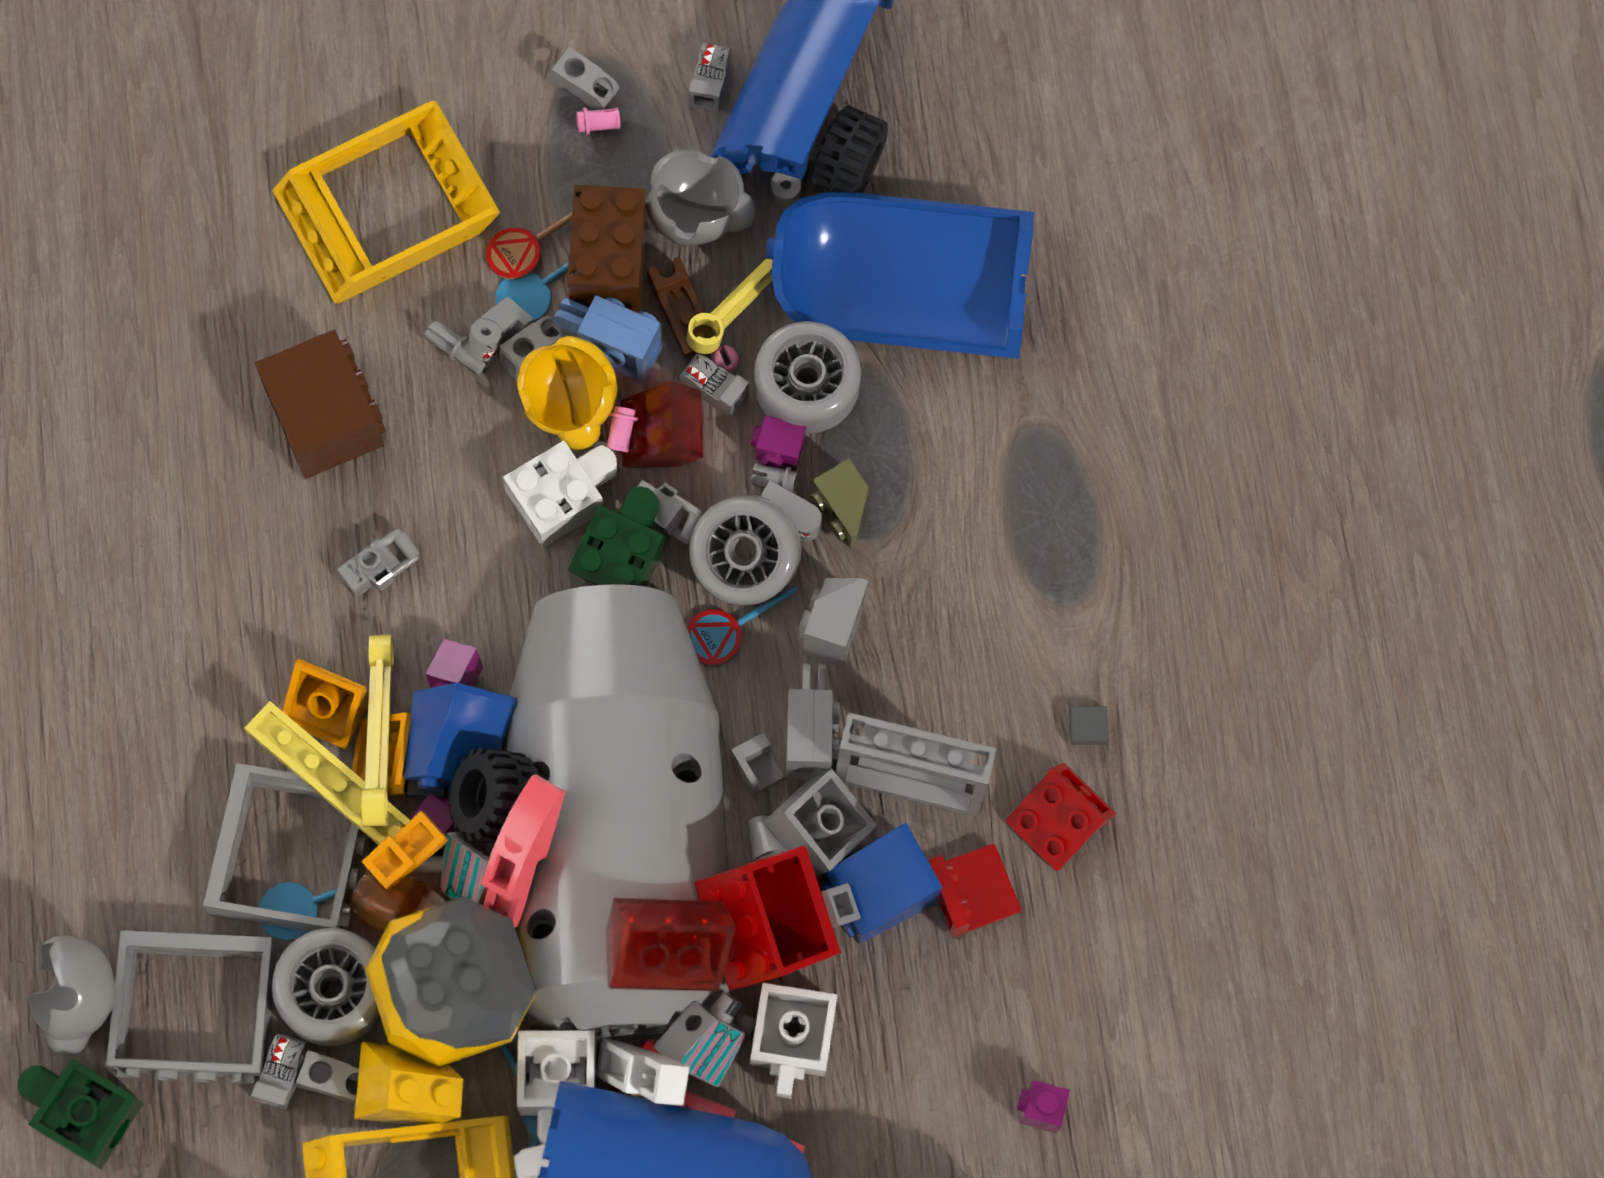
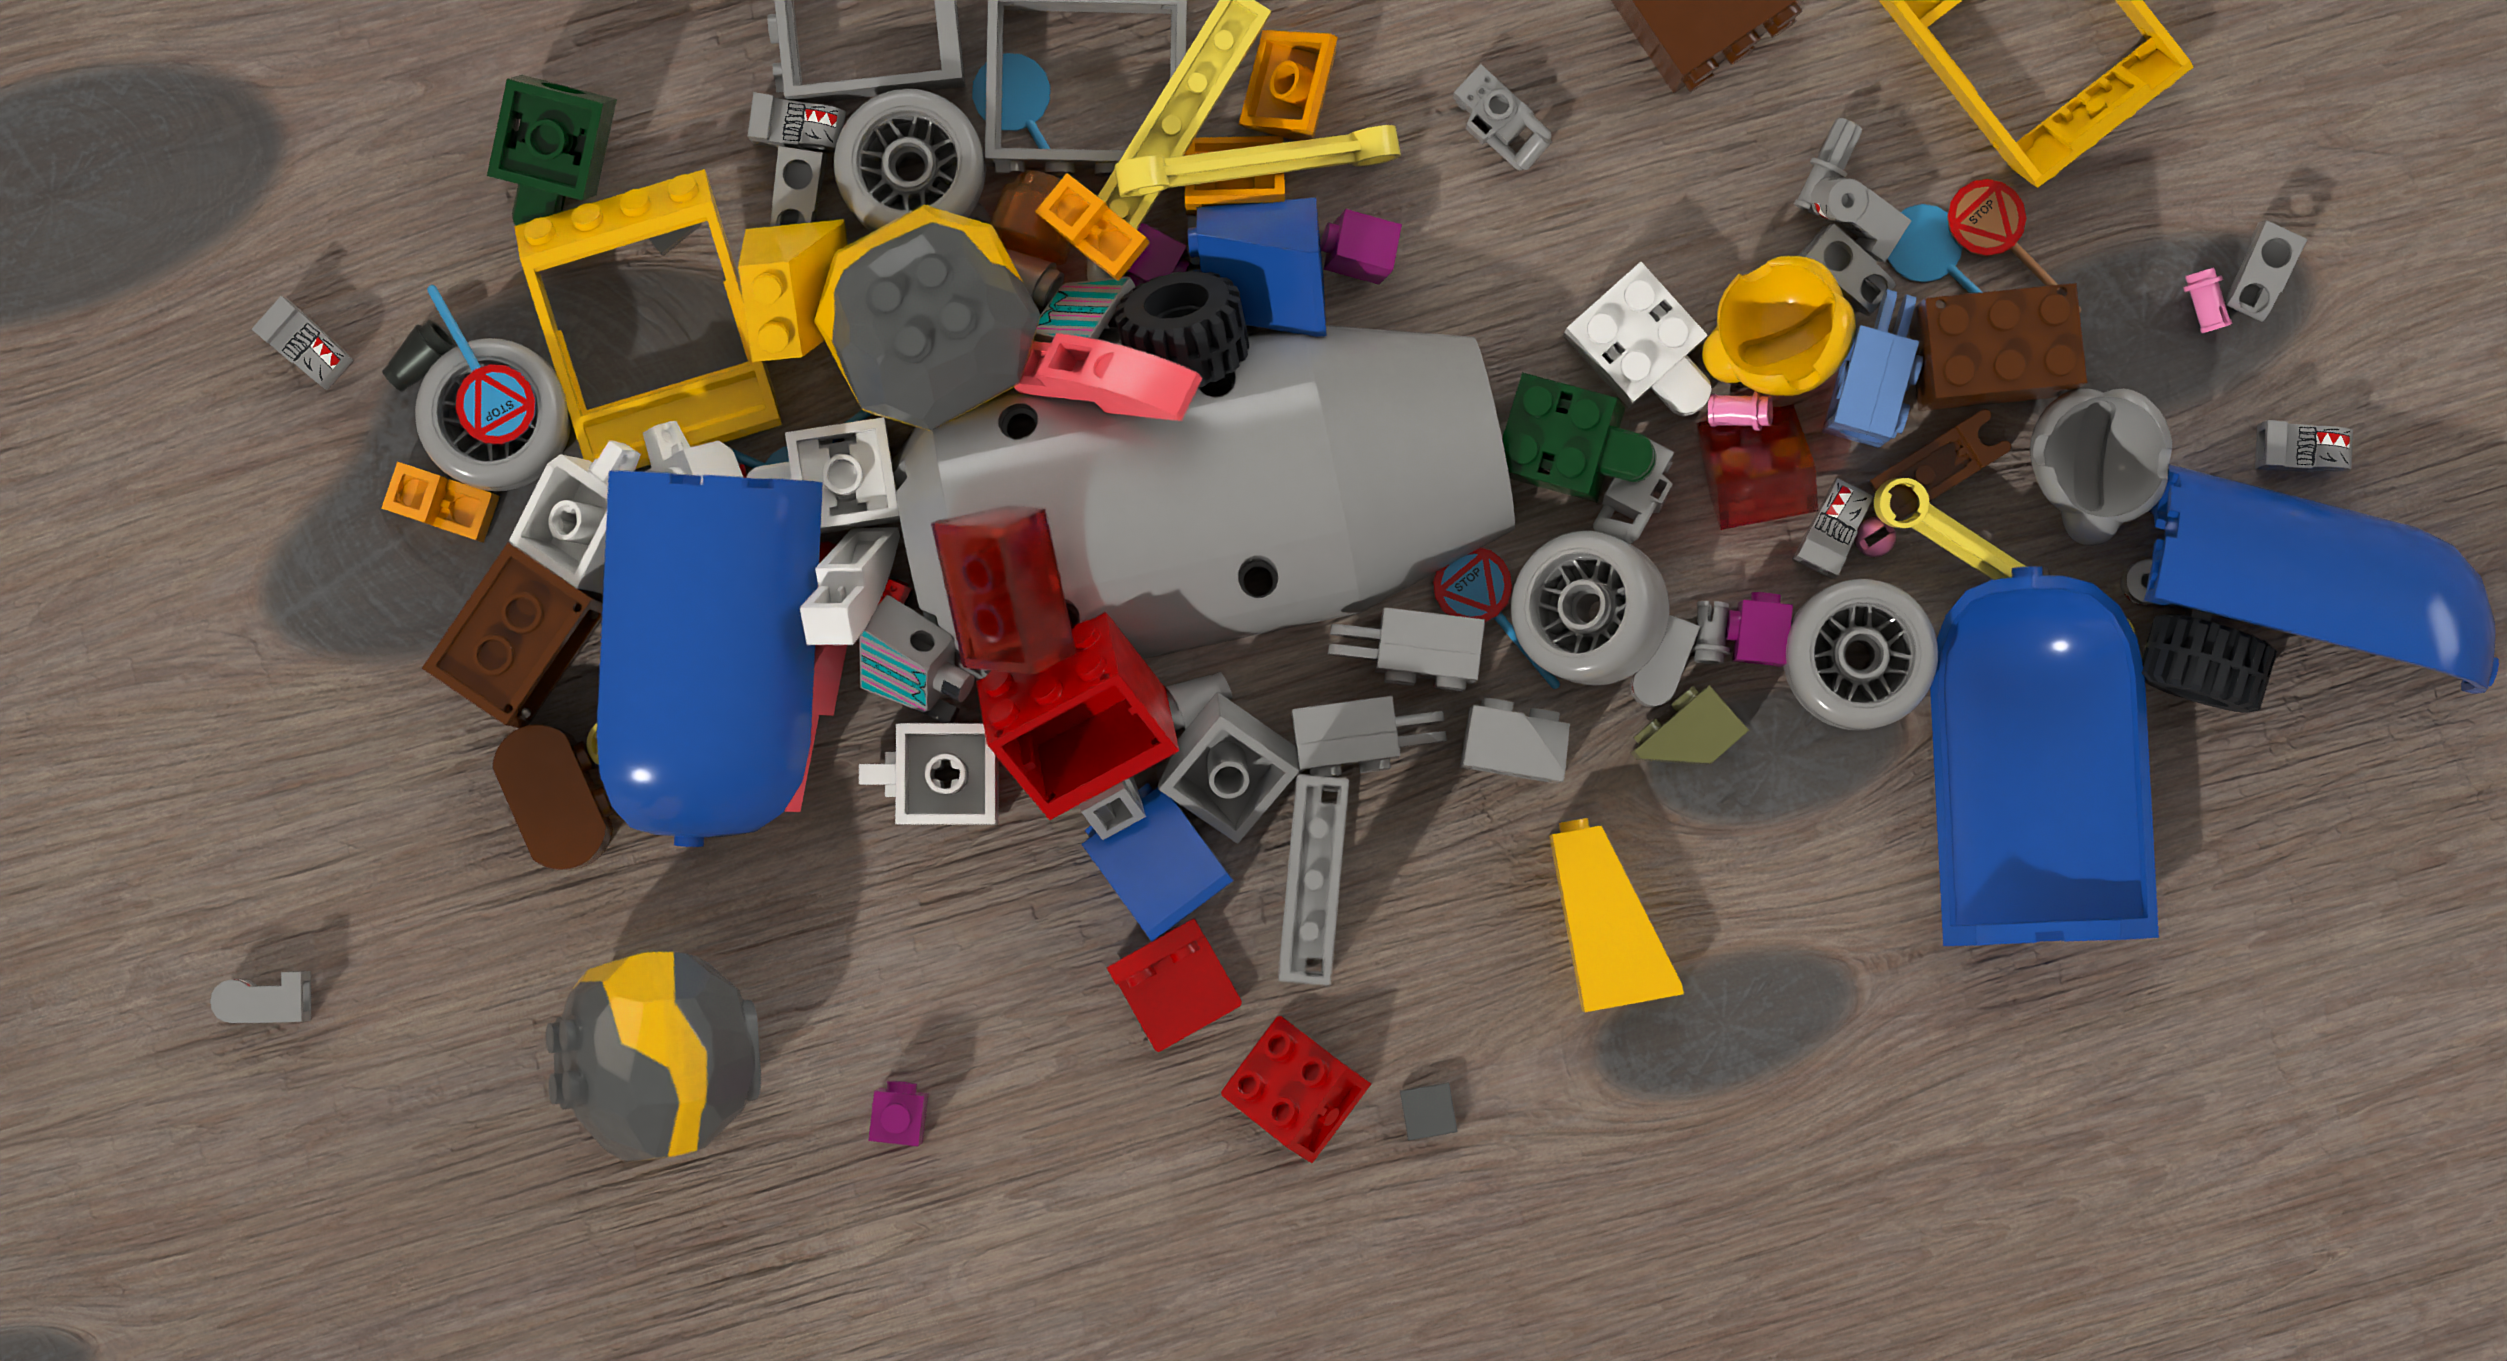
camera: 90 degrees right, 15 degrees up
light grey panel [731,732,783,796] -> none
none -> light grey brick [1328,607,1485,692]
none -> yellow slope [1549,818,1684,1012]

